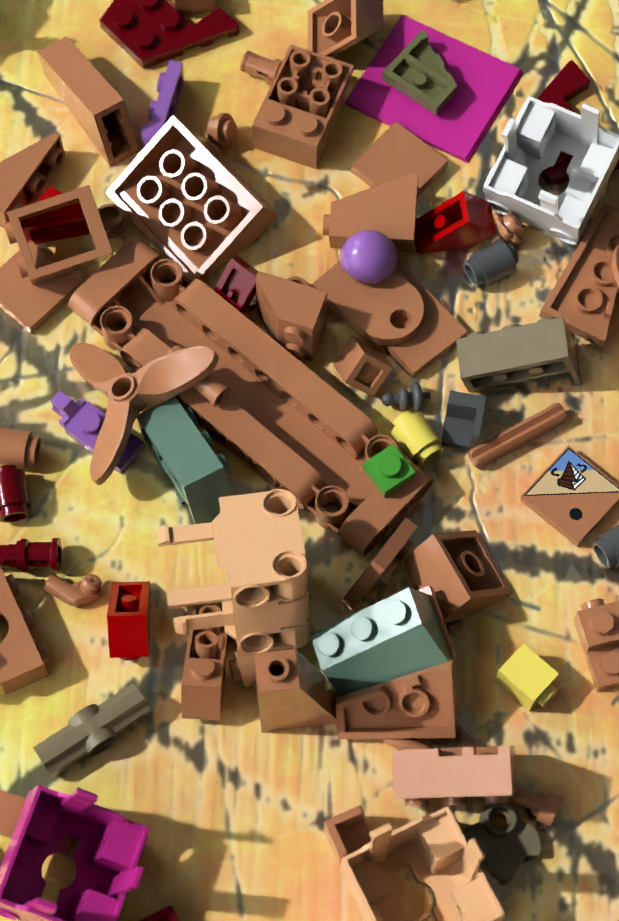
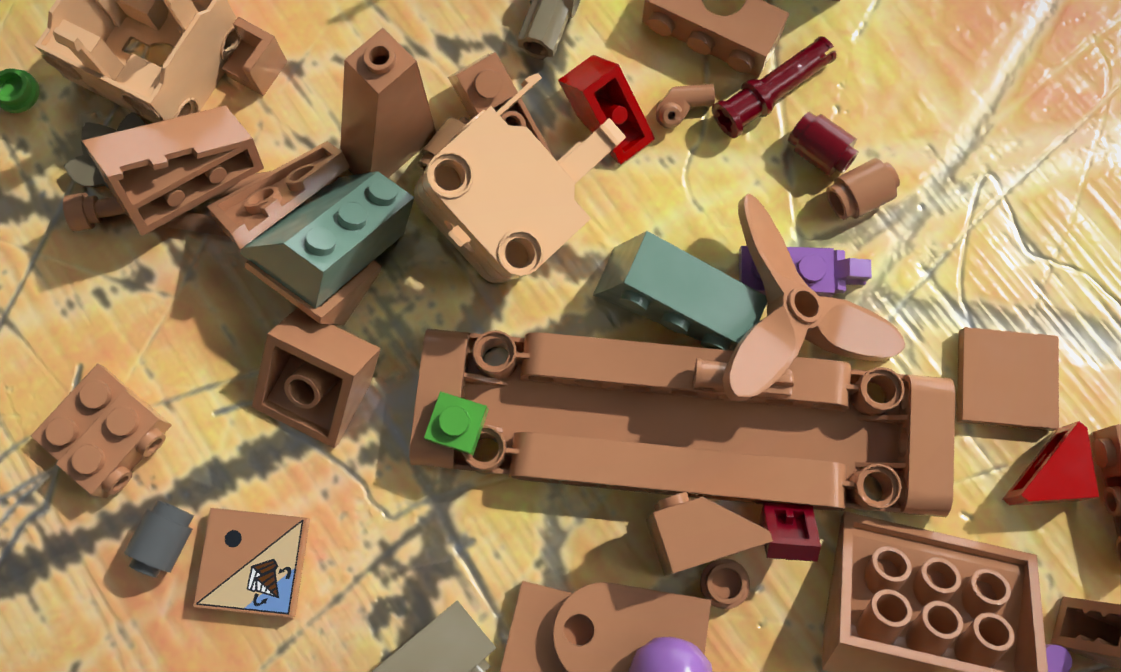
camera: 145 degrees right, 10 degrees up
nougat window [3,185,113,285] -> none
nougat plate [98,203,128,238] -> none
nougat panel [333,335,393,397] -> none
nougat wing [342,518,418,609] -> none
dark grey hair [381,382,431,412] -> none
light yellow brick [391,410,443,467] -> none
dark grey panel [441,390,486,450] -> none
nougat axle [468,403,567,469] -> none
light yellow brick [495,643,559,712] -> none

